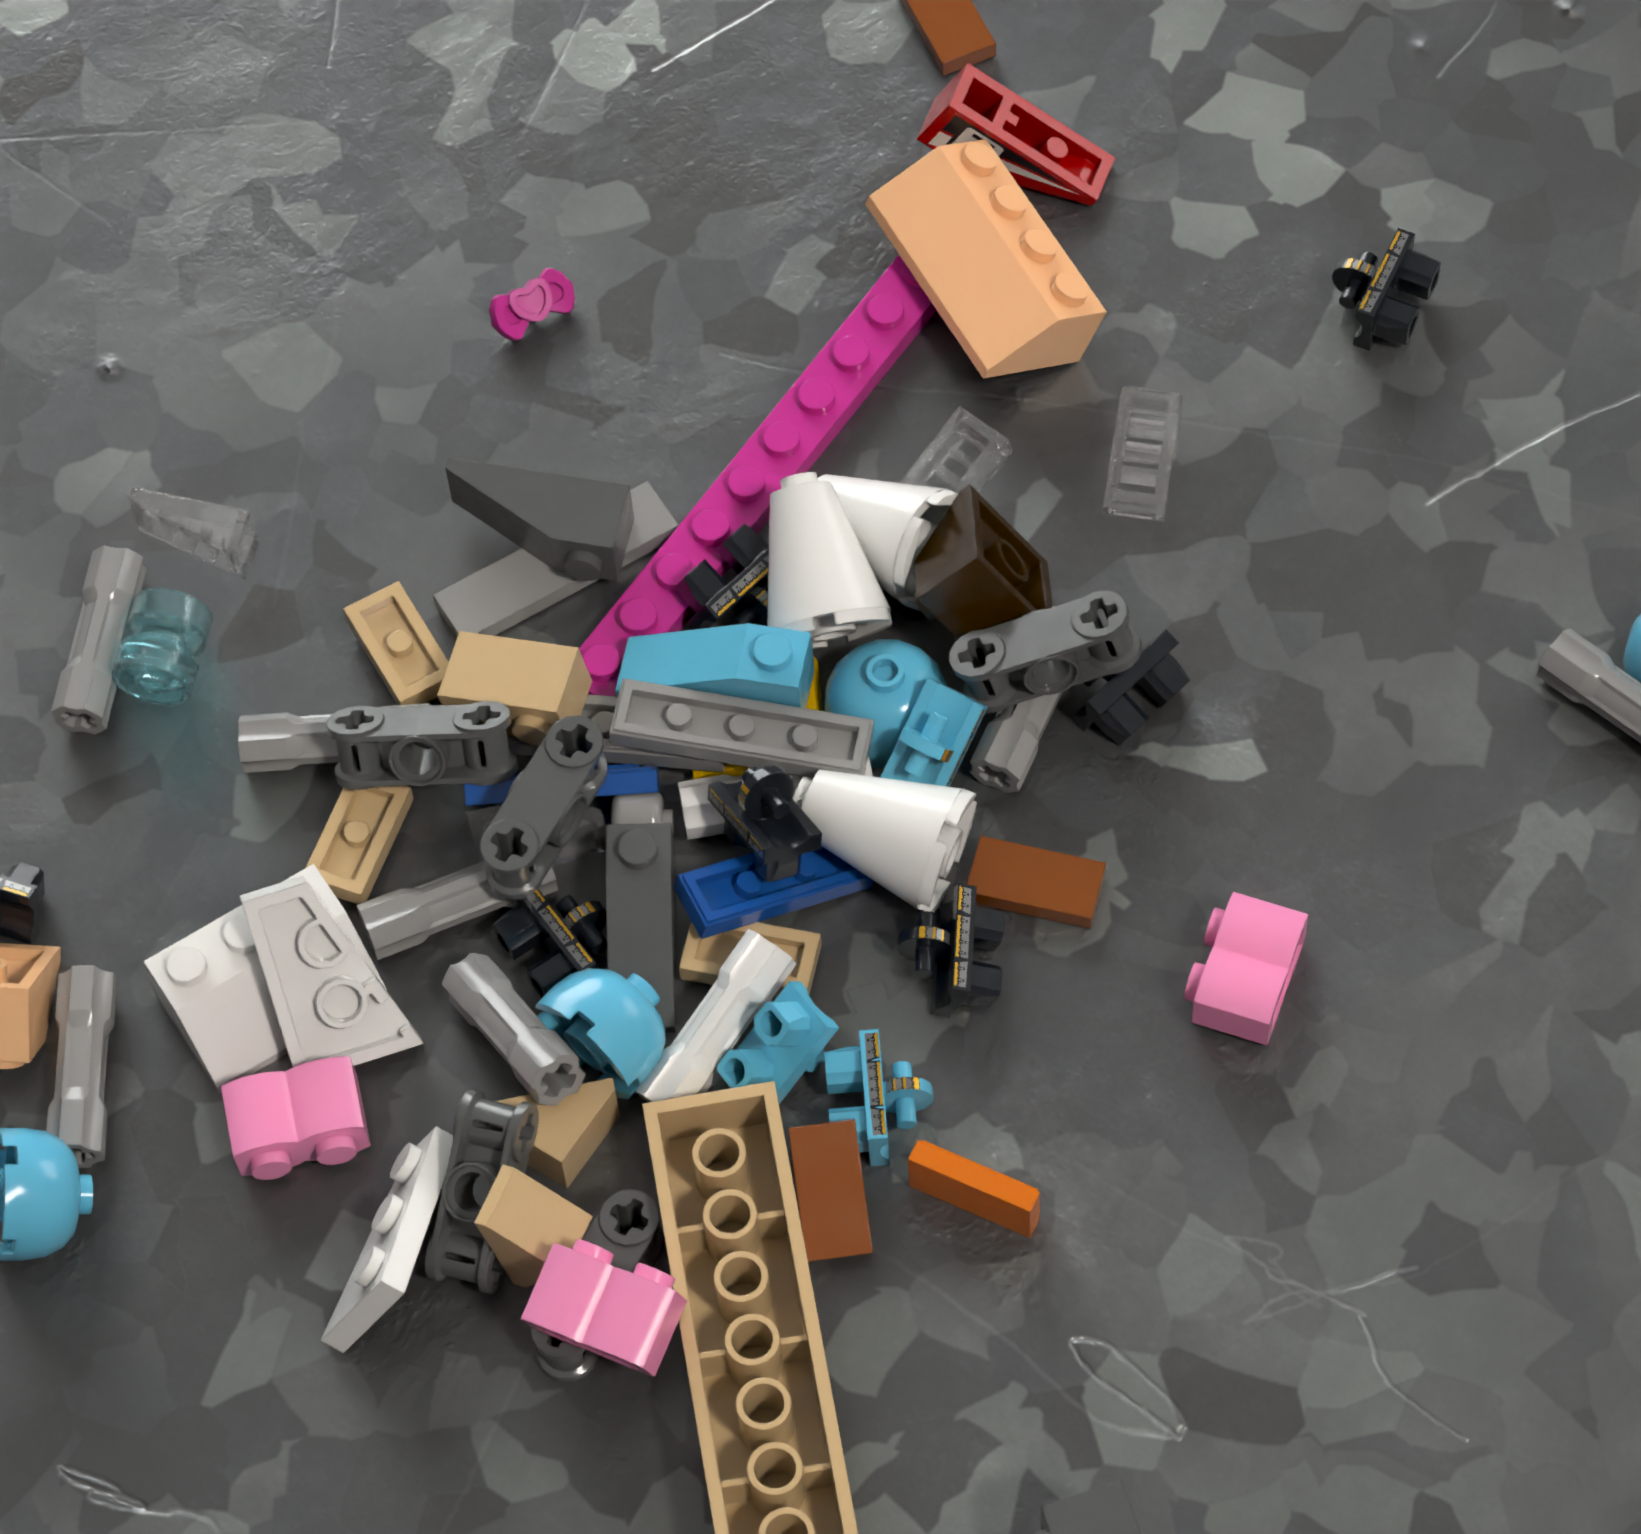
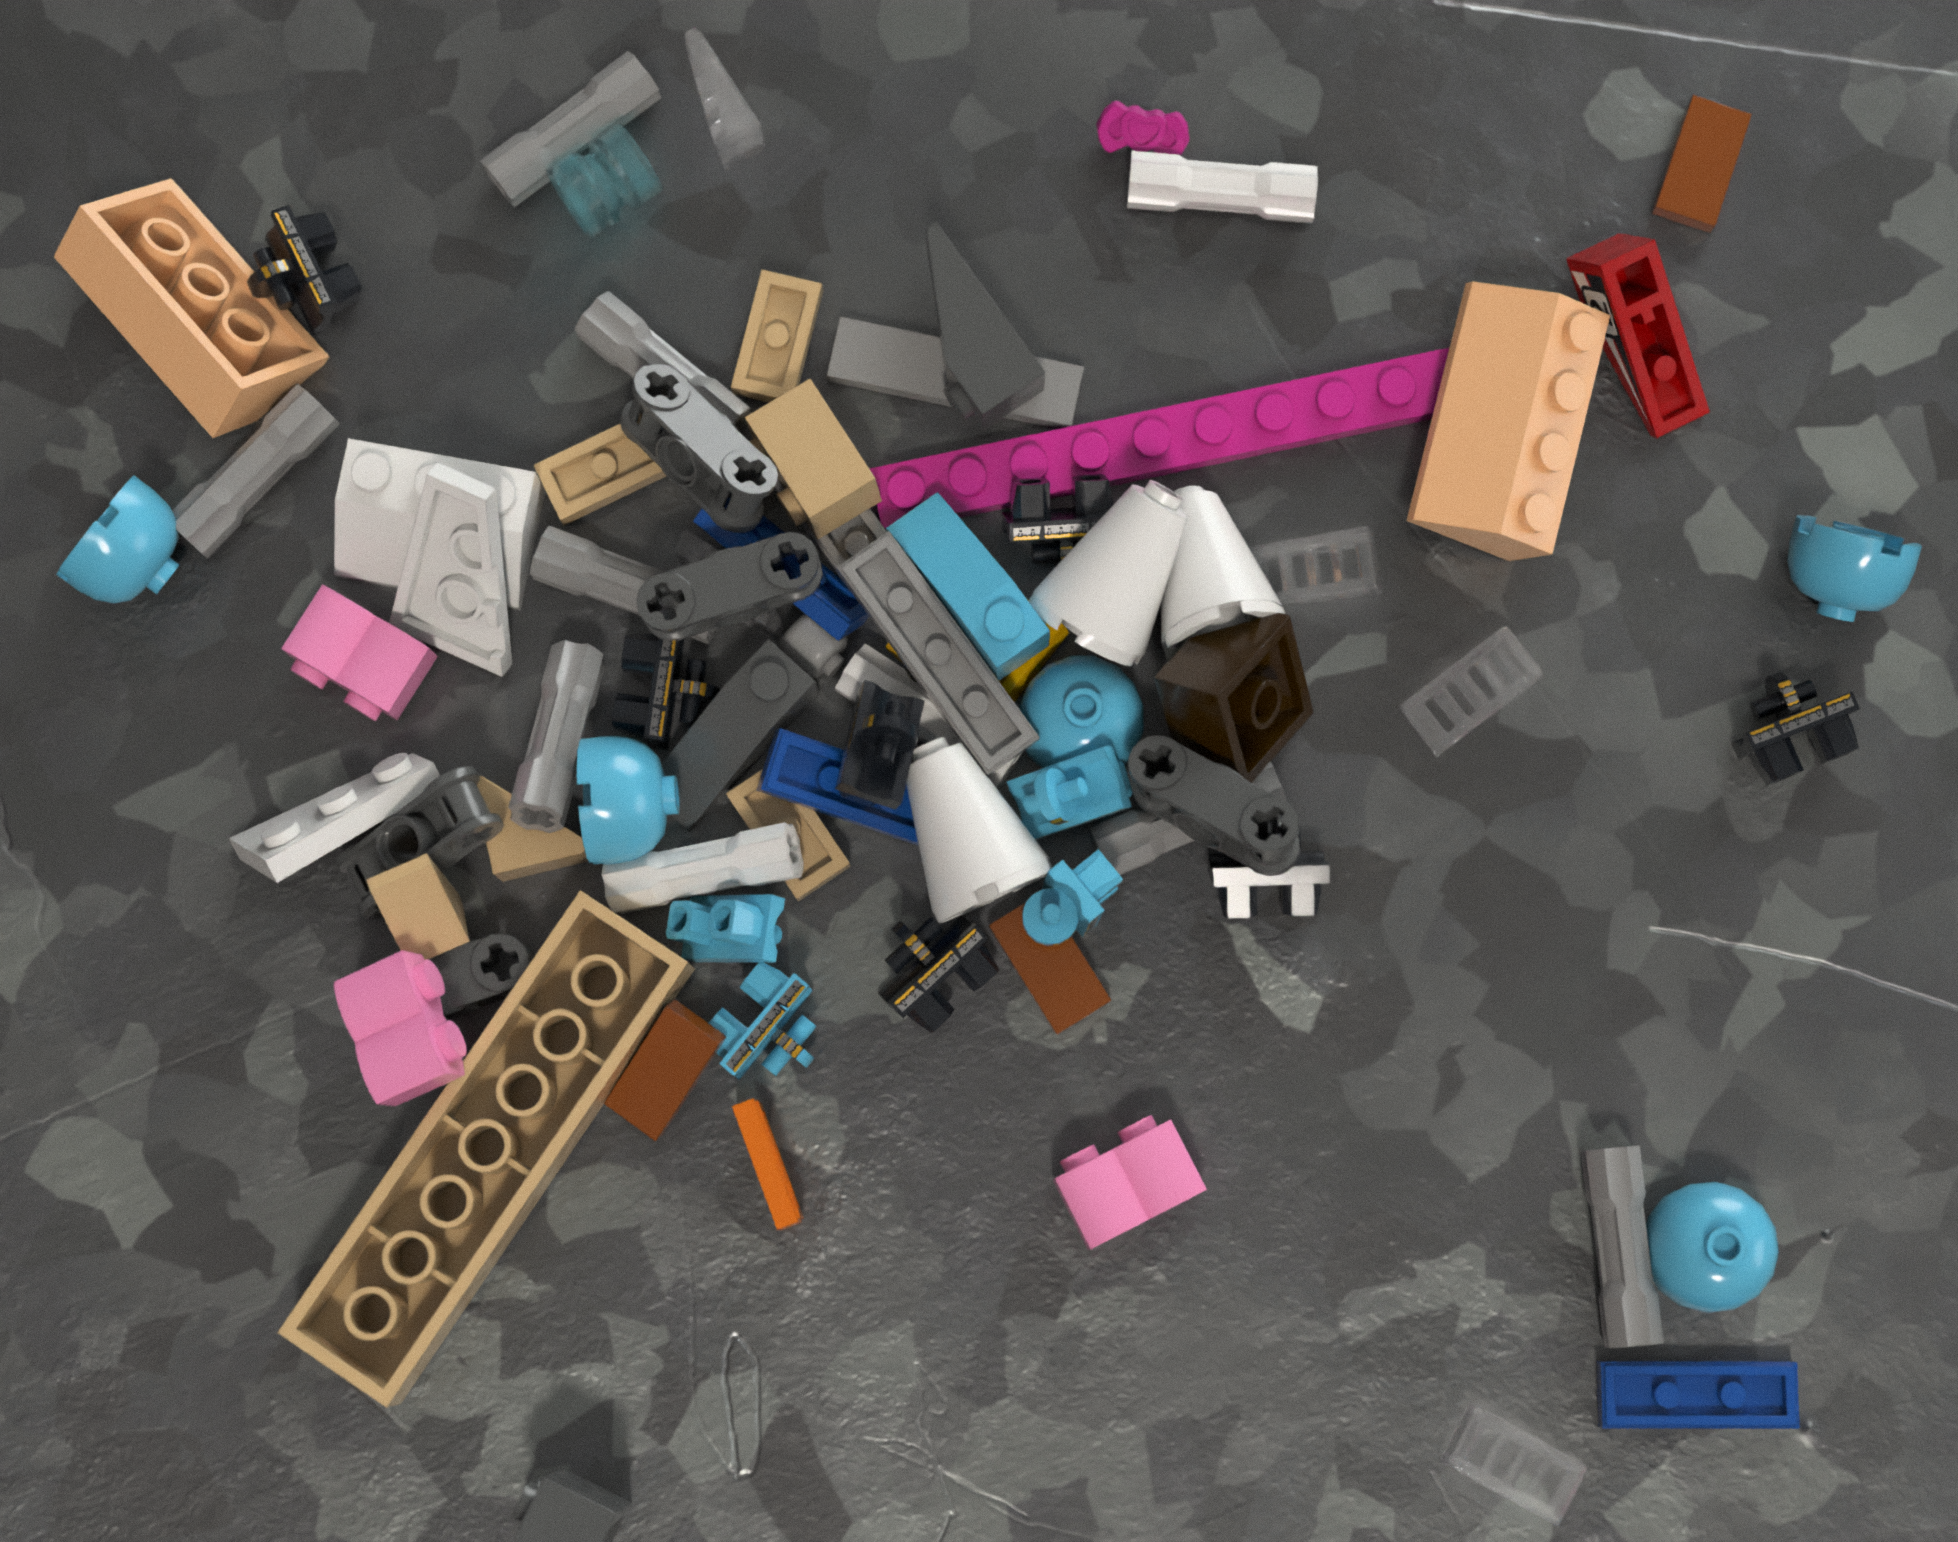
camera: 40 degrees right, 20 degrees up
none -> medium azure hips [1022,850,1123,946]
none -> white axle [1127,151,1318,223]
none -> medium azure cylinder [1787,515,1922,622]

